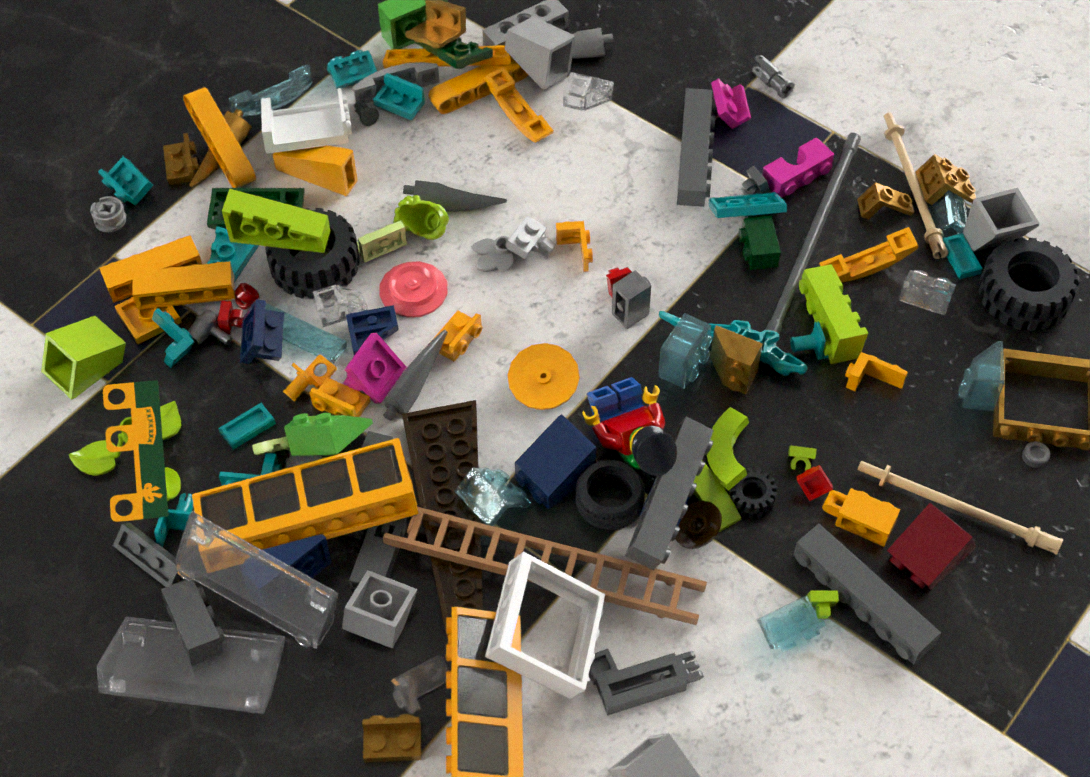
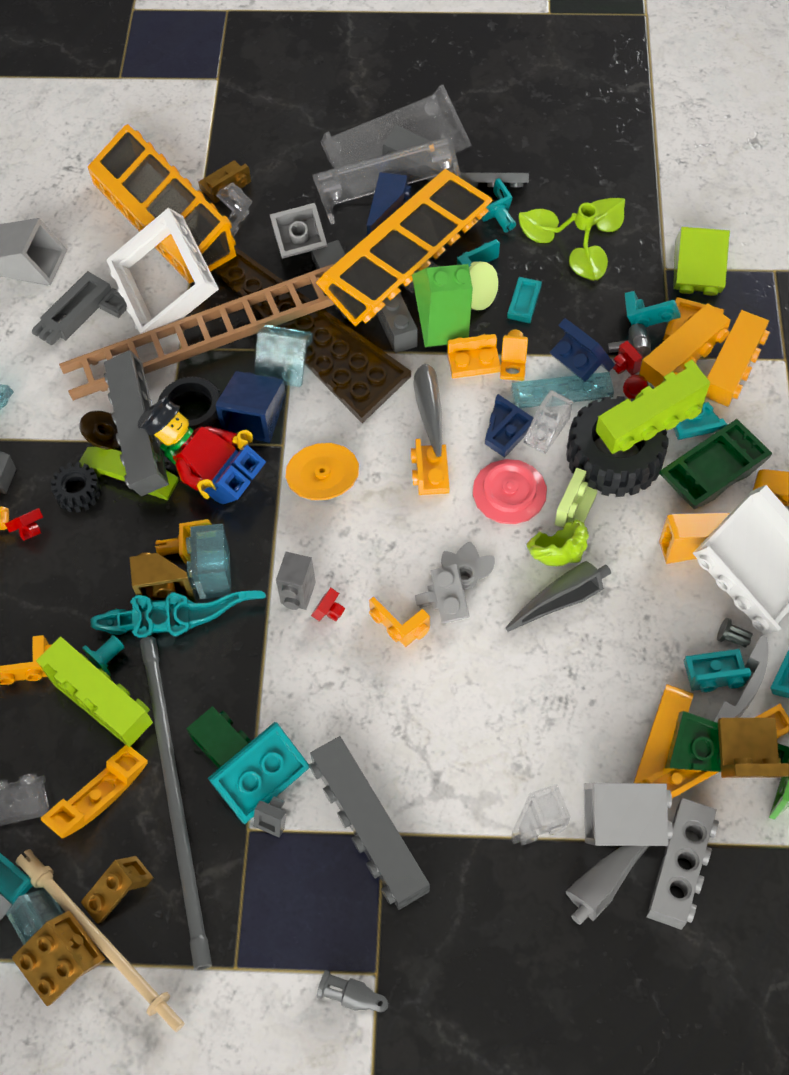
camera: 145 degrees right, 5 degrees up
piece [103,380,168,522] -> none
dark pink bracket [343,333,406,404] -> none
light orange slope [485,67,554,143] -> none
lime tile [707,407,749,490] -> none
dark pink bracket [711,78,751,129] -> none
dark pink arch [762,137,834,198] -> none
lime tile [788,446,817,471] -> none
none -> light orange bracket [155,519,216,566]

